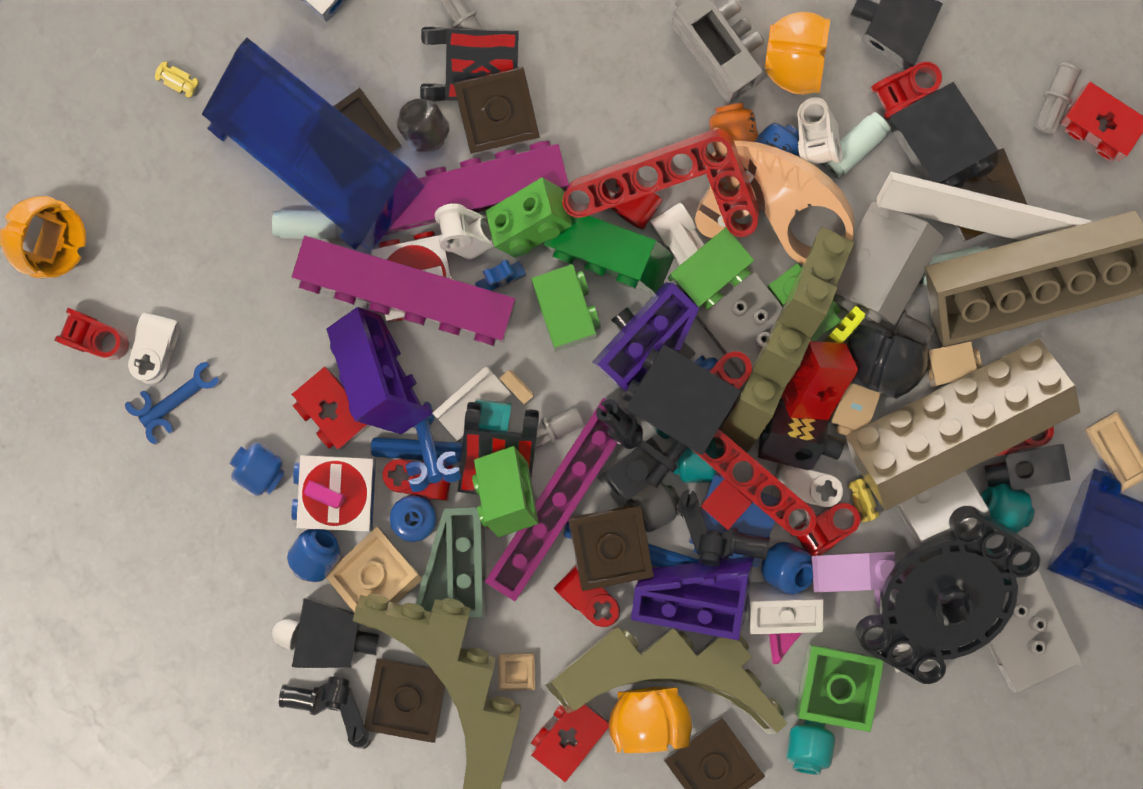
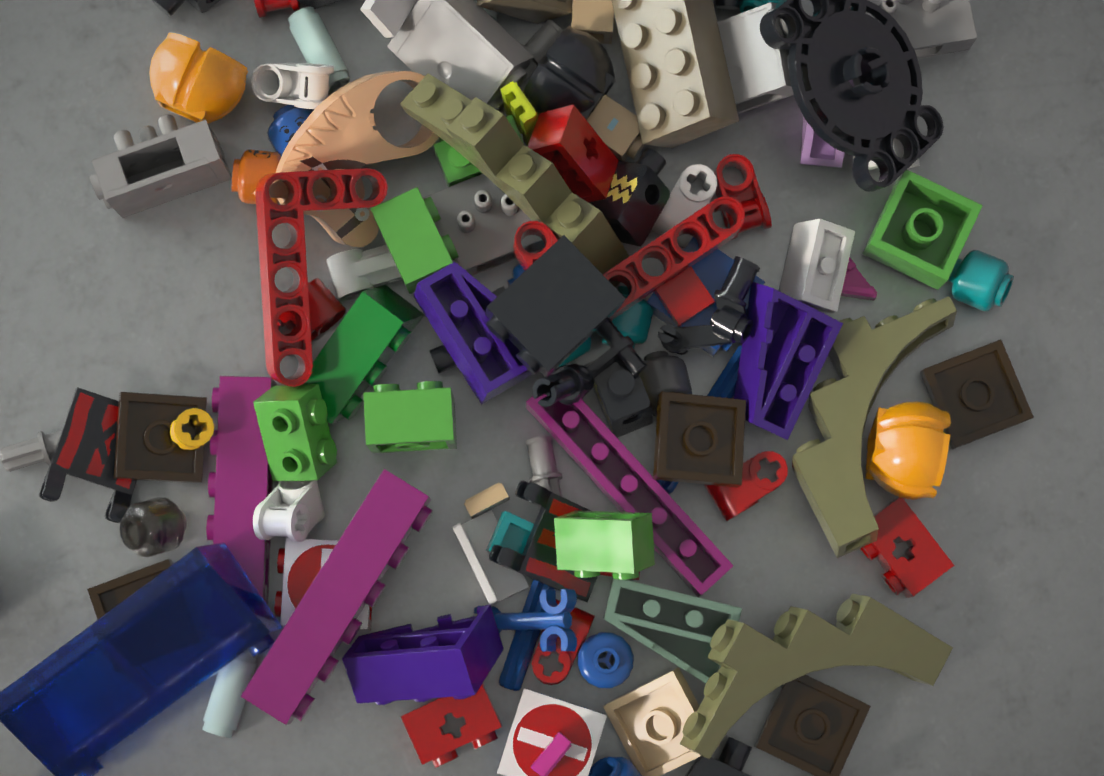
camera: 80 degrees left, 5 degrees down
blue bar [475,260,526,292] -> none
tan tile [498,653,535,691] -> none
blue head [761,542,813,595] -> none
lavender slope [812,551,896,592] -> none
light yellow piece [848,478,879,522] -> none
none -> yellow bush [170,408,214,450]

